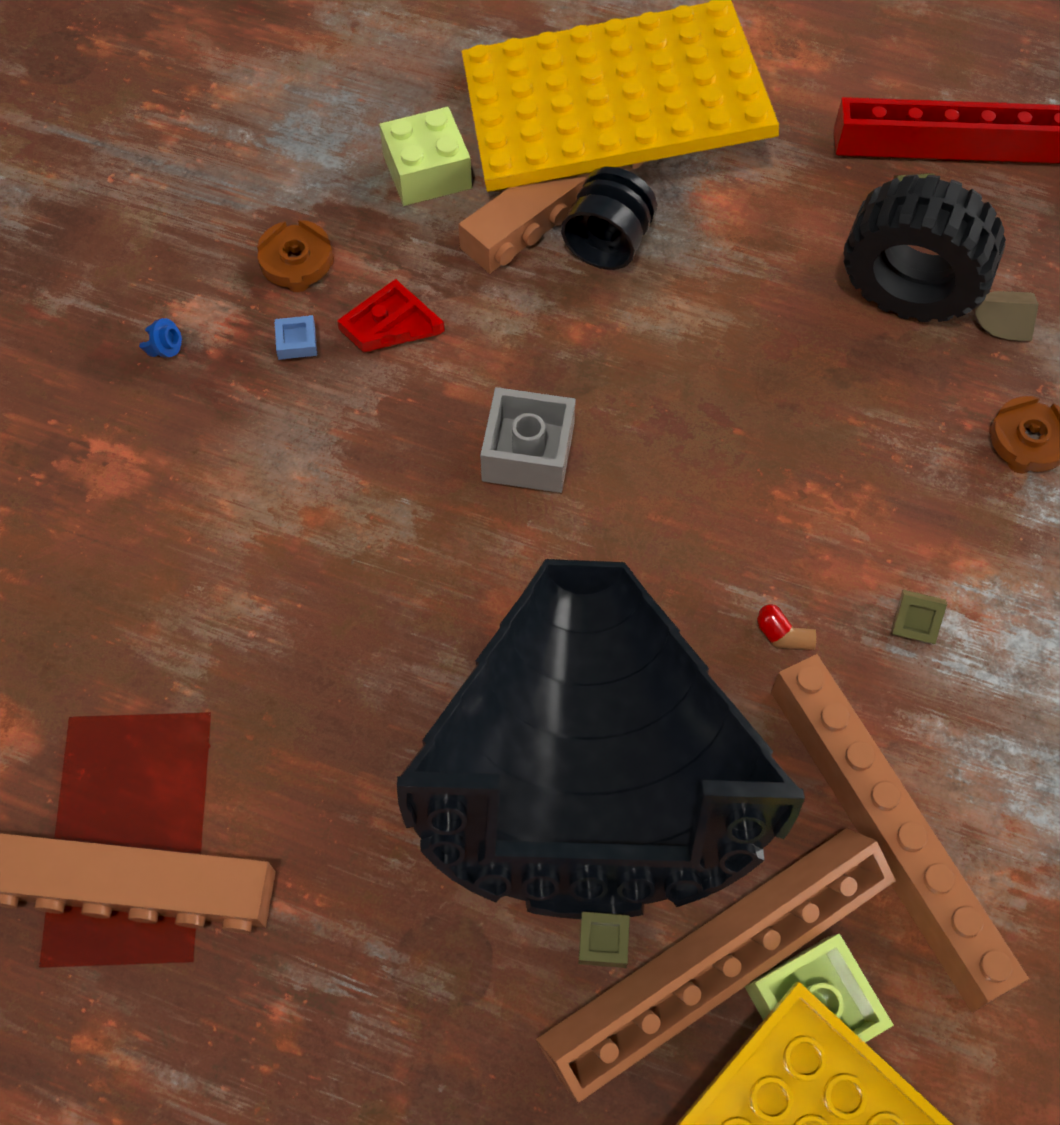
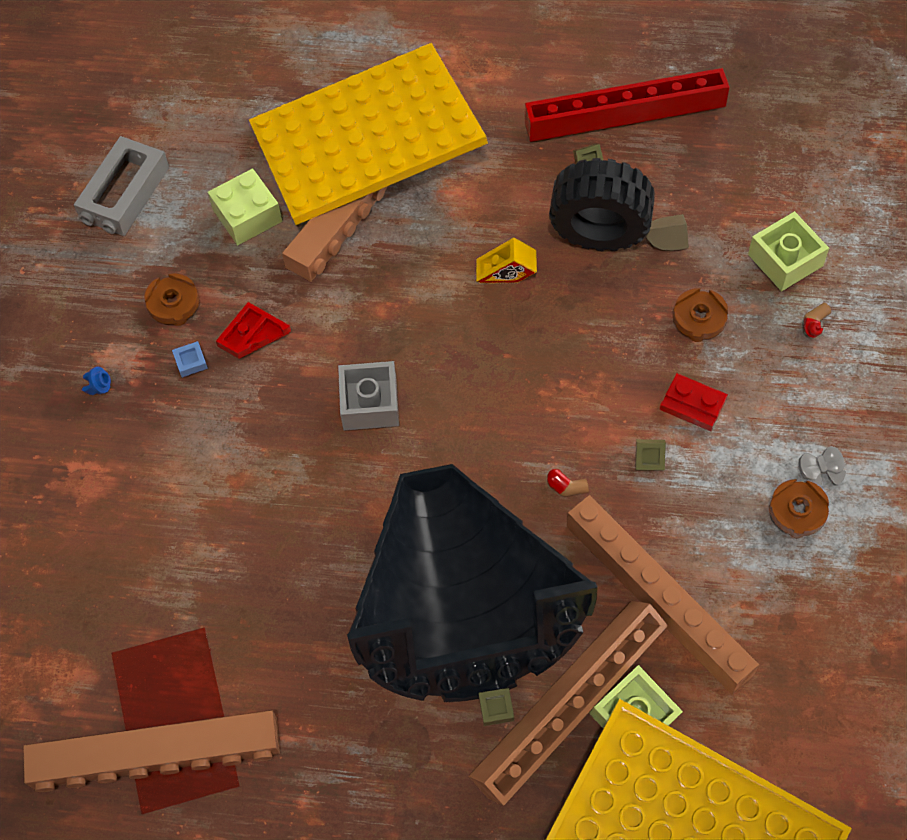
camera: 10 degrees left, 0 degrees up
black wheel [561,166,658,270] -> none
none -> light grey piece [74,136,169,236]
none -> yellow slope [476,238,537,283]
none -> red plate [659,373,728,432]

